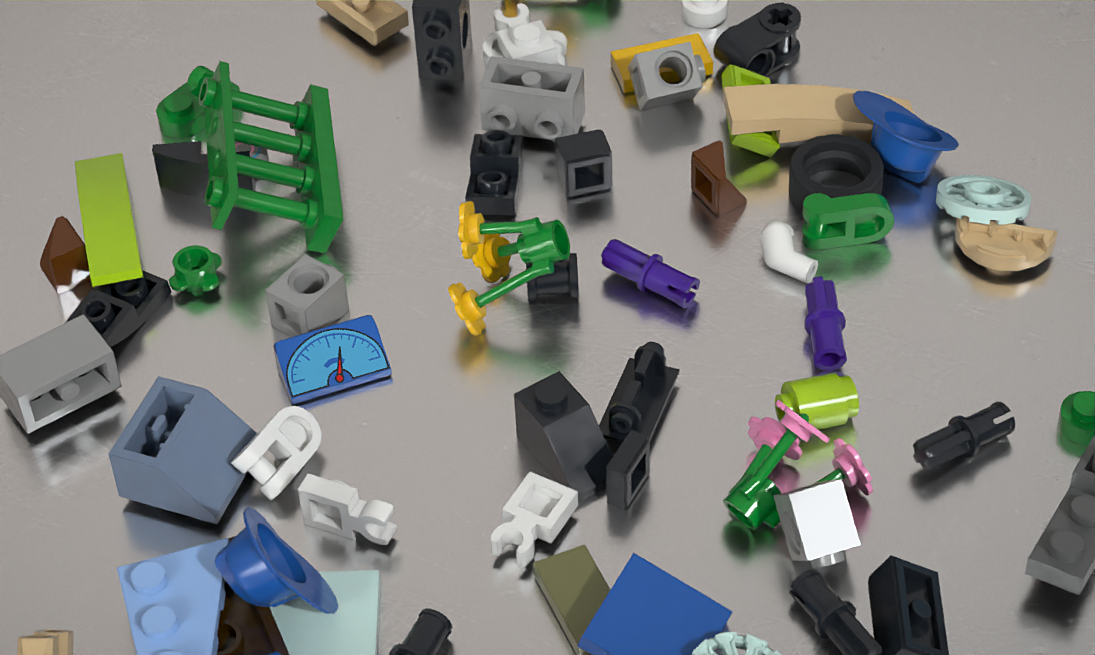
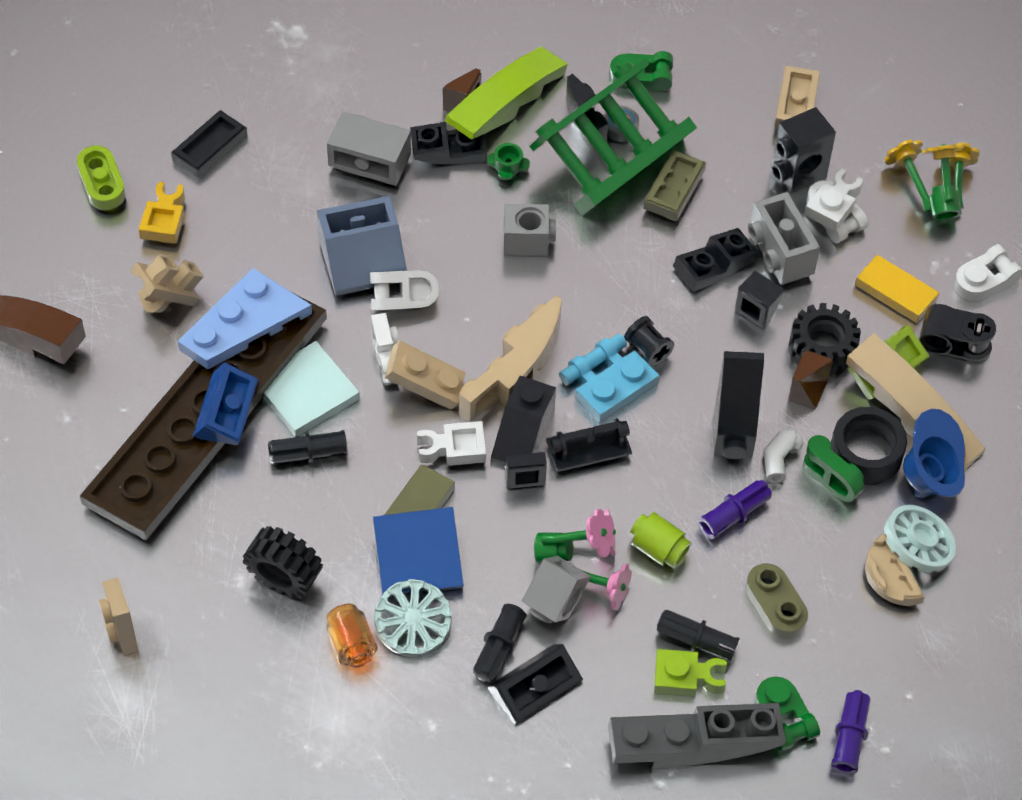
camera: 50 degrees right, 10 degrees up
blue piece [215,507,339,614] -> none
slope [273,315,392,404] -> none
plant [448,201,570,336] -> none
dark purple axle [601,239,700,308] -> none
light grey brick [628,42,706,111] -> none
none -> tan plate [385,340,466,410]
none -> tan slope [459,295,562,422]
none -> medium azure plate [559,334,659,423]
none -> olive plate [643,150,706,221]
none -> lime plate [654,649,727,697]
none -> black slope [713,351,764,459]
none -> olive plate [746,563,808,639]
none -> black tyre [789,303,861,376]

